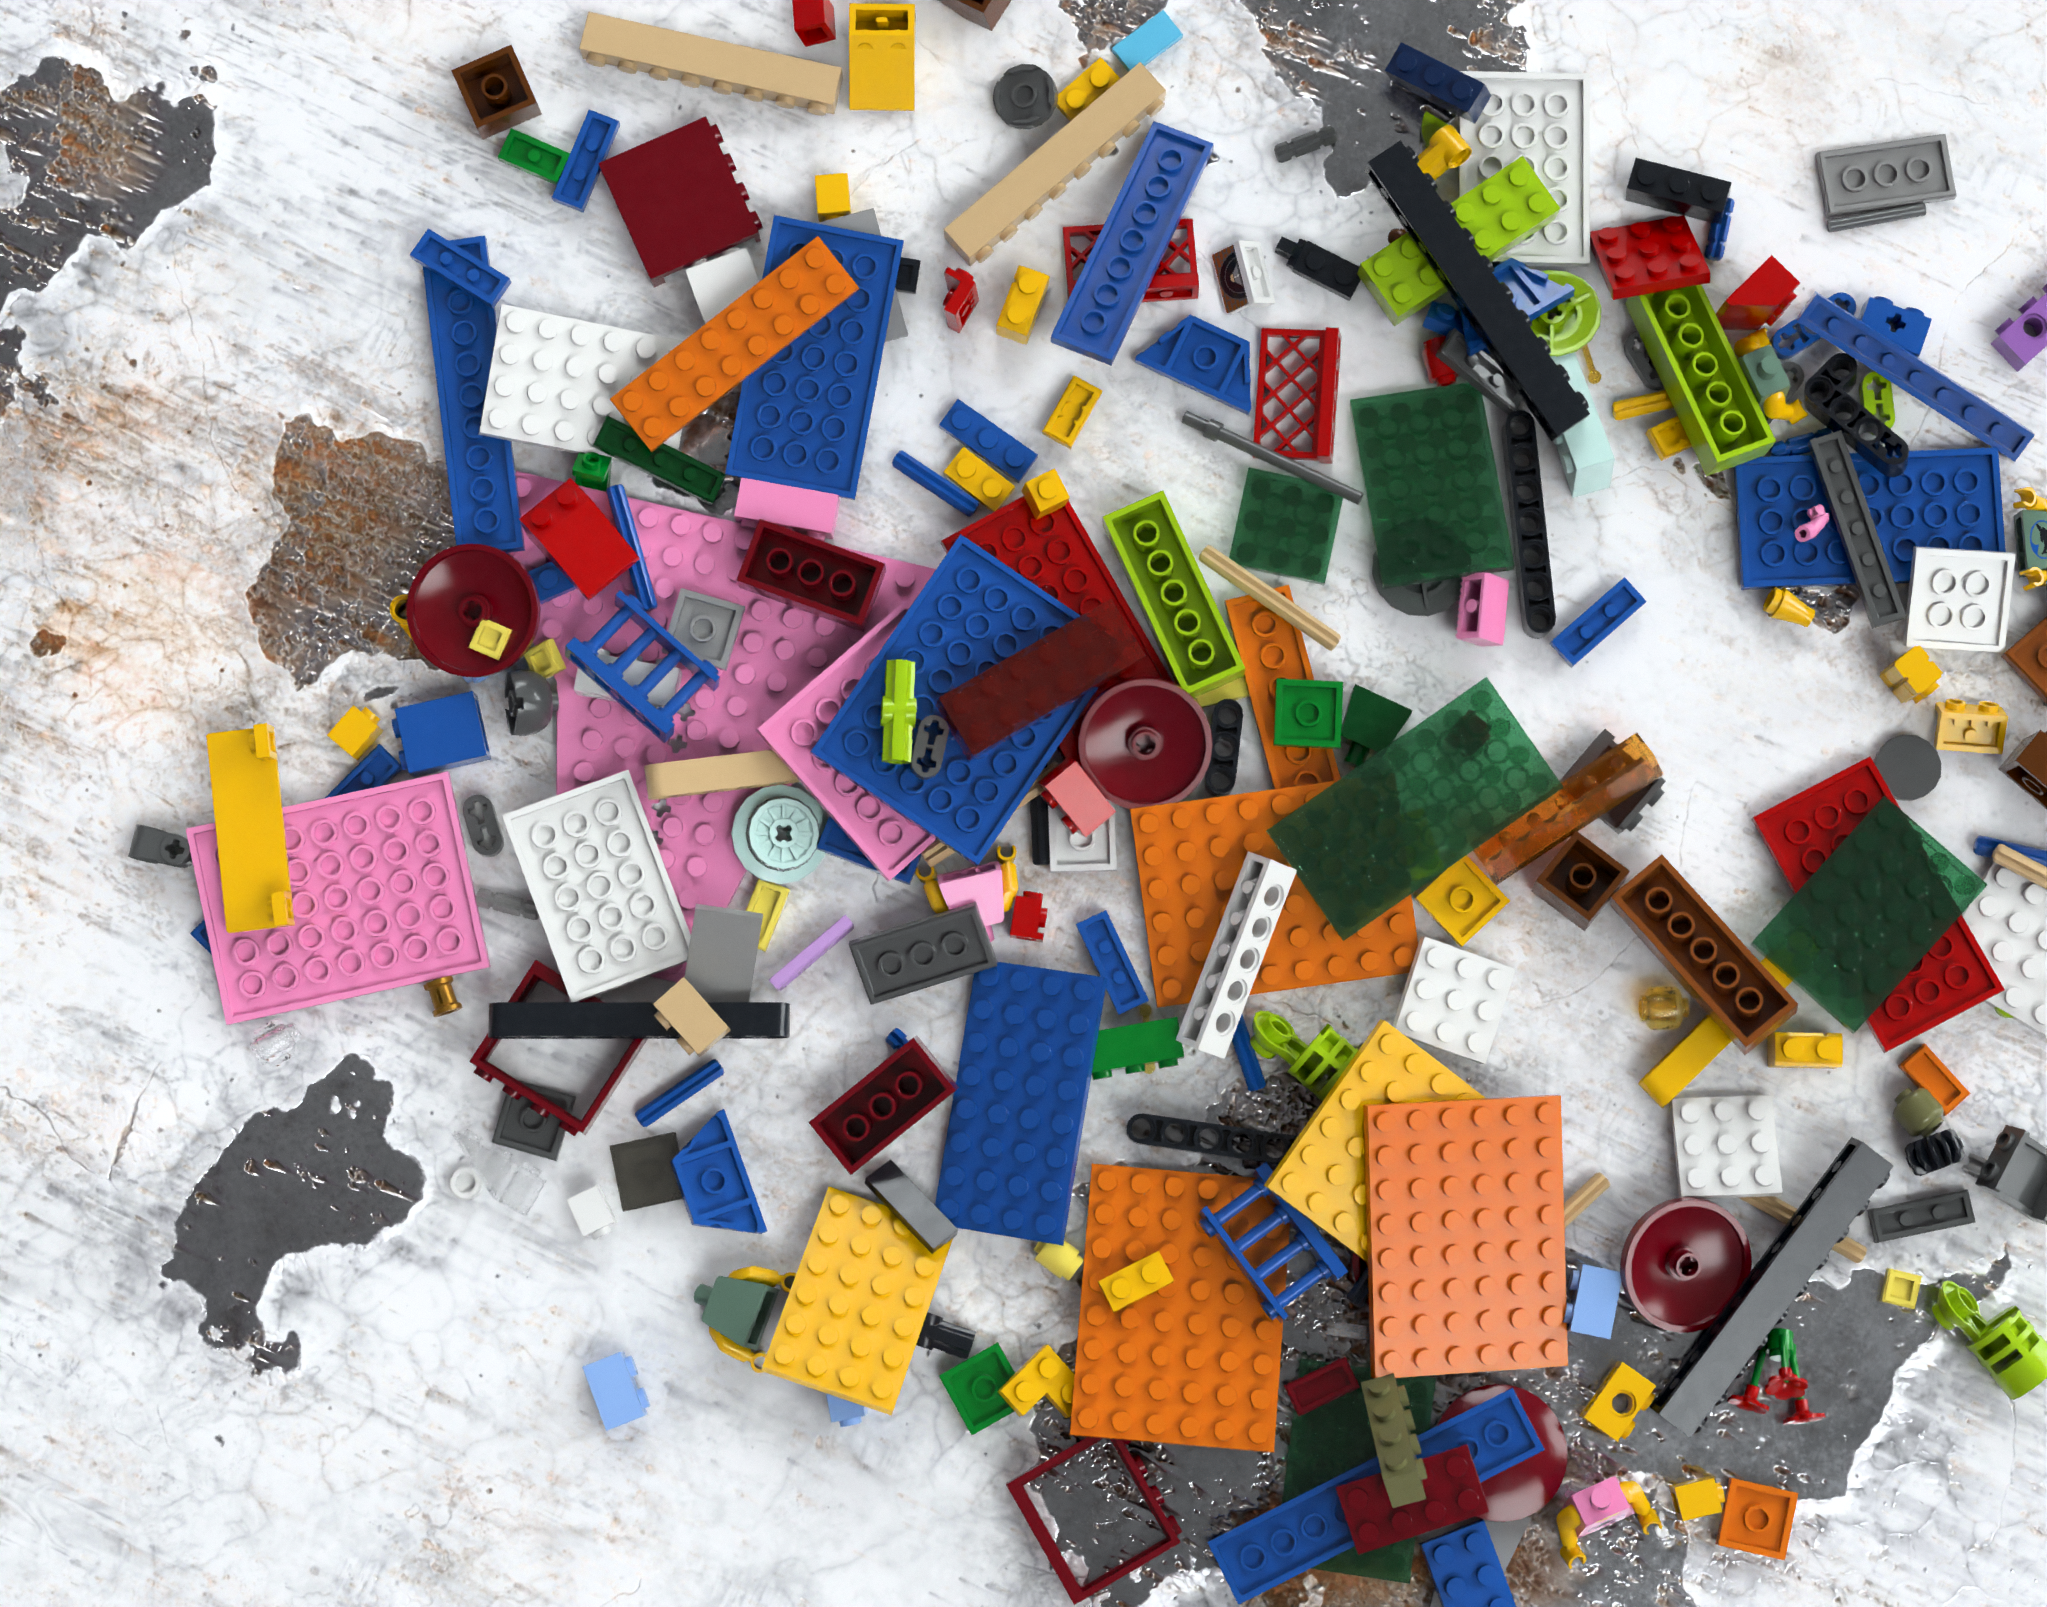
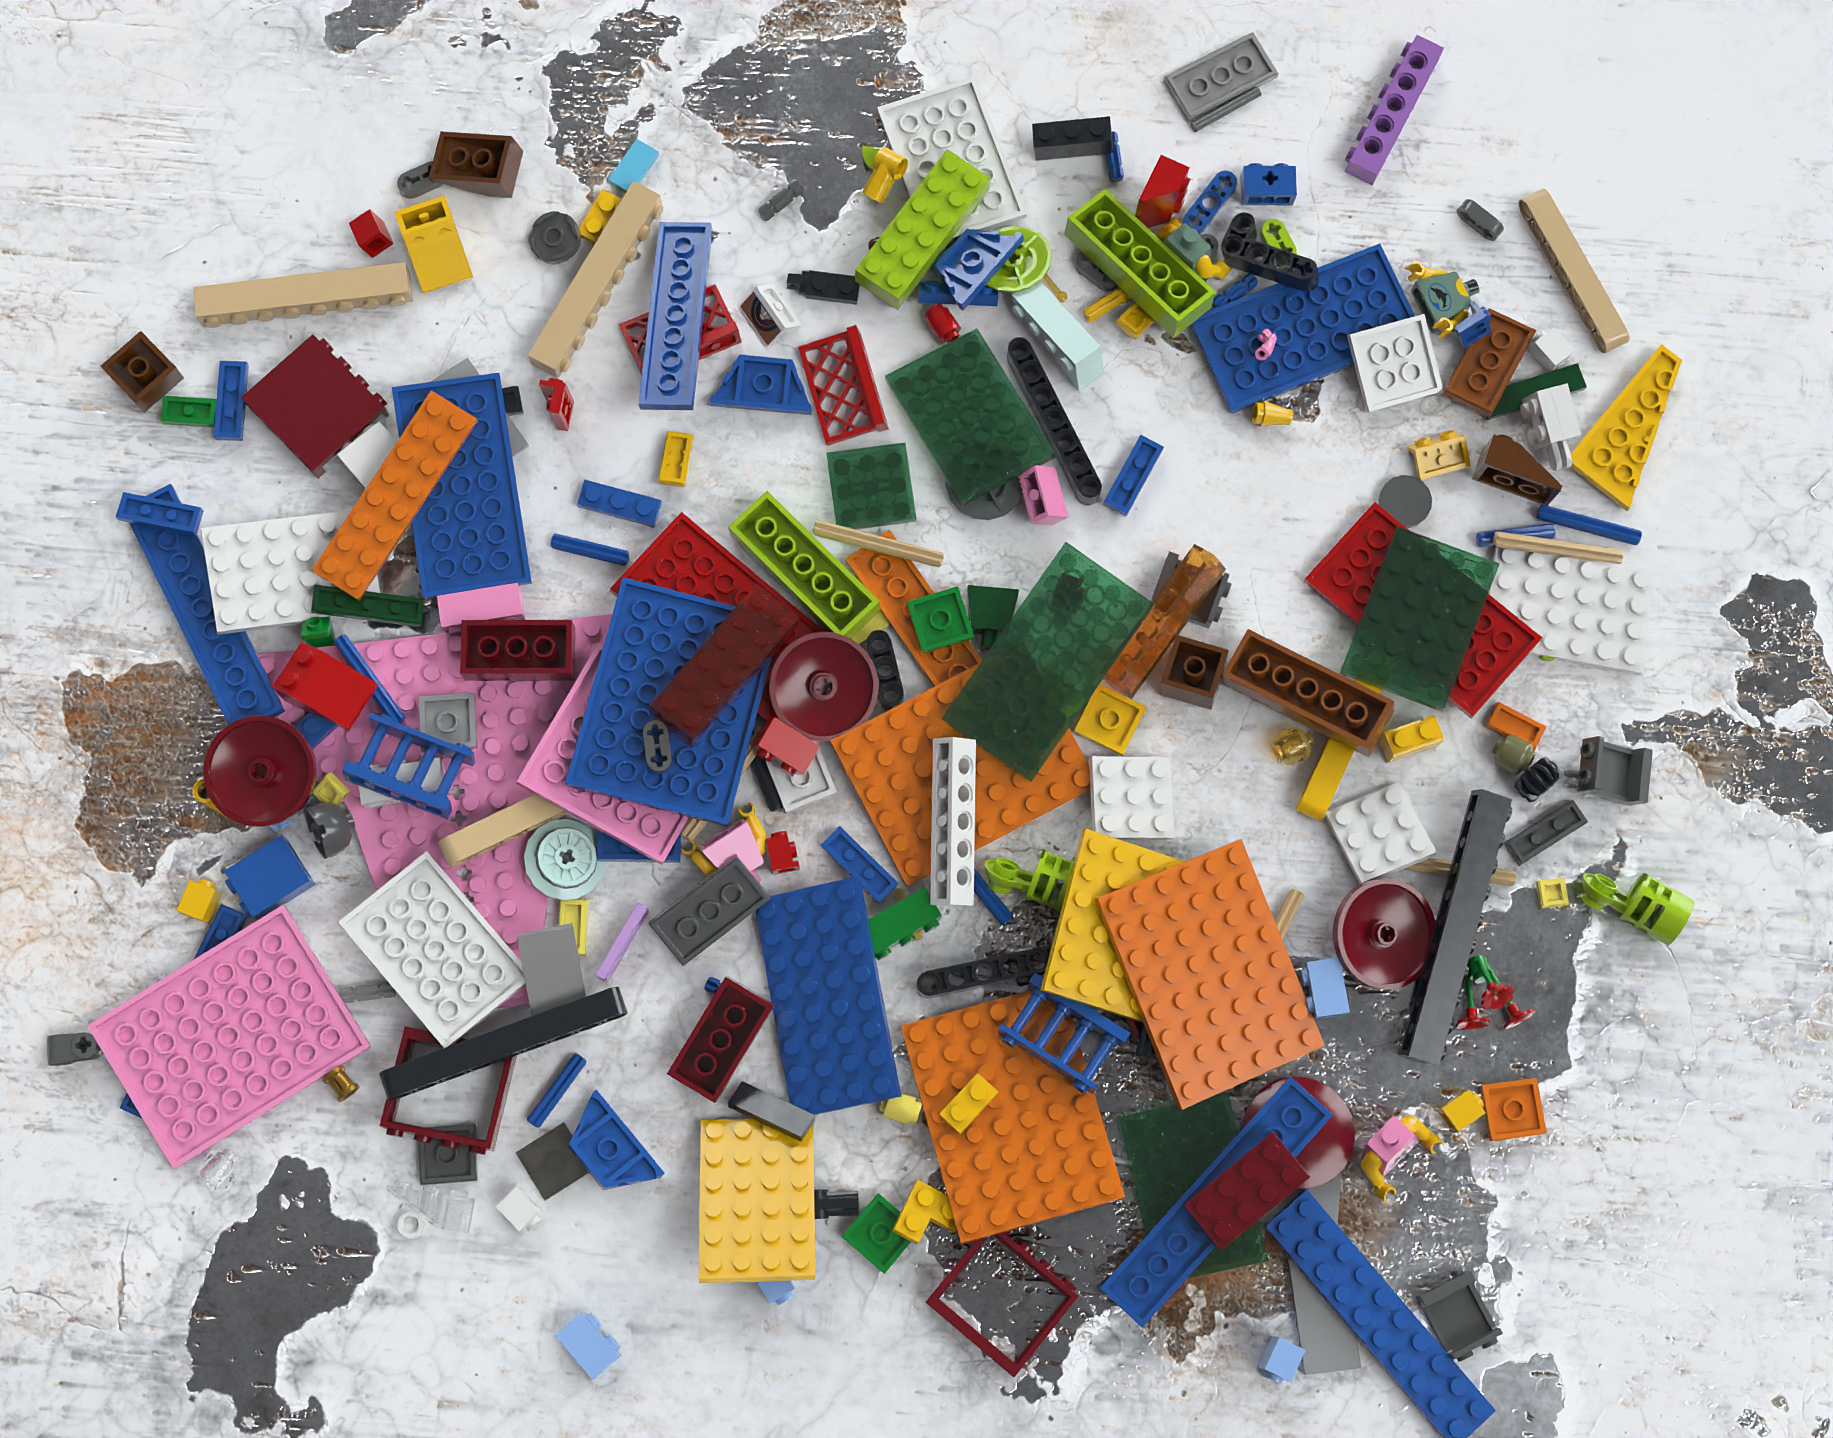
camera: 25 degrees left, 5 degrees down
yellow bracket [206,723,295,933] -> none
dark grey beam [463,795,504,857] -> none
light yellow tile [468,620,513,660] -> none
tan brick [653,977,731,1057] -> none
sand green torso [694,1266,796,1373] -> none
yellow brick [815,173,851,222] -> none
lime piece [880,659,917,764] -> none
yellow plate [943,447,1015,512] -> none
yellow brick [996,265,1050,345] -> none
yellow brick [1021,468,1070,520] -> none
dark grey bar [1181,411,1364,505] -> none
dark red tile [1284,1356,1360,1416] -> none
clear tile [1324,1321,1370,1340] -> none
olive brick [1361,1373,1428,1508] -> none
black brick [1364,140,1590,441] -> none
dark blue brick [1385,42,1491,124] -> none
dark grey tile [1435,328,1522,415] -> none
yellow brick [1579,1361,1656,1442] -> none
red plate [1590,215,1710,300] -> none
blue plate [1796,291,2035,462] -> none
dark grey plate [1808,430,1906,629] -> none
yellow brick [1879,645,1943,704] -> none

